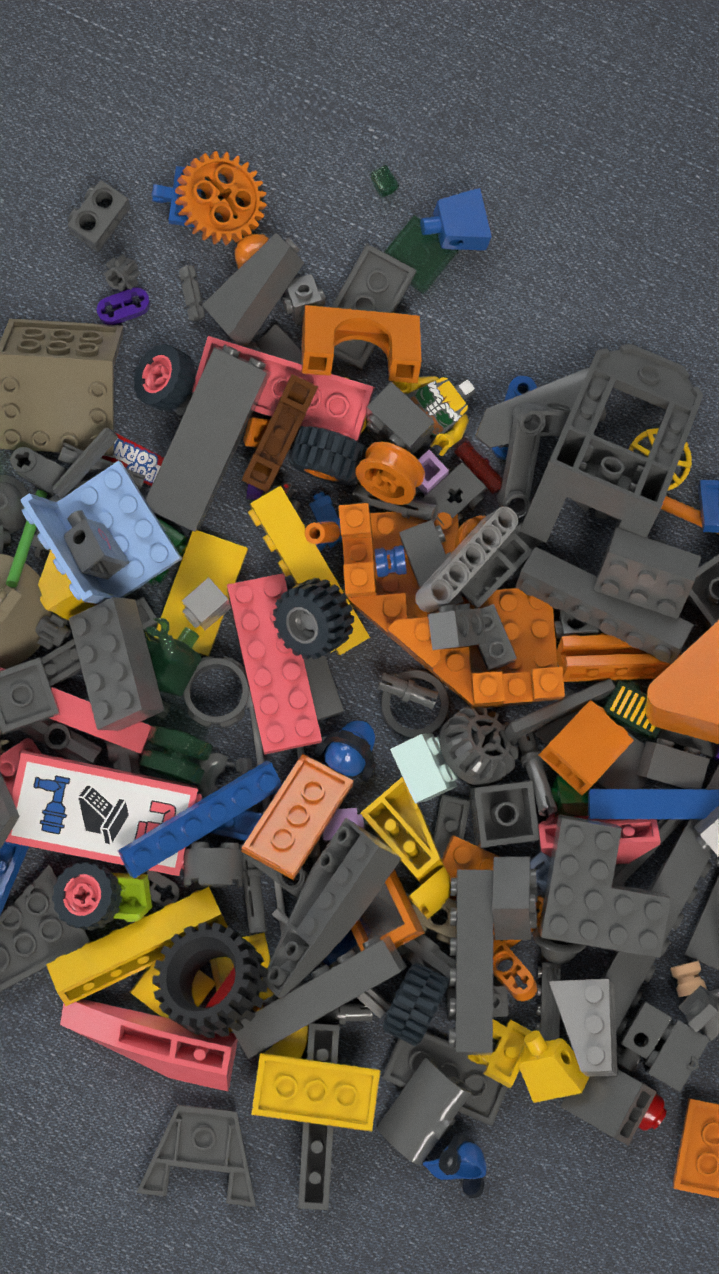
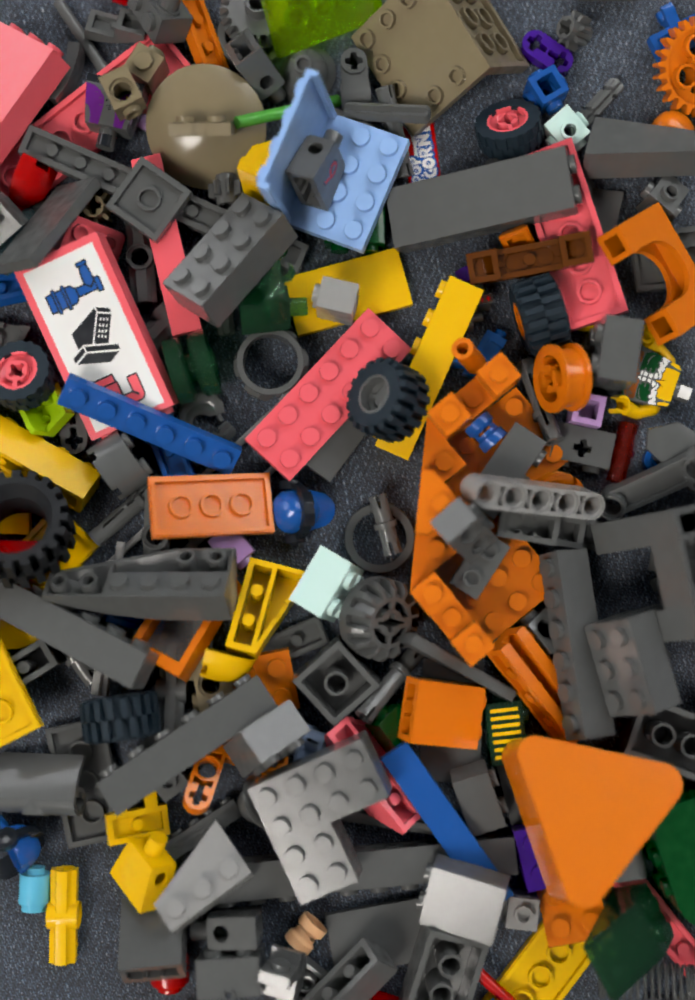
camera: 60 degrees right, 5 degrees up
none -> medium azure brick [18,864,51,914]
none -> yellow piece [45,865,82,966]
none -> blue brick [523,64,569,115]
none -> light aqua brick [543,104,590,152]

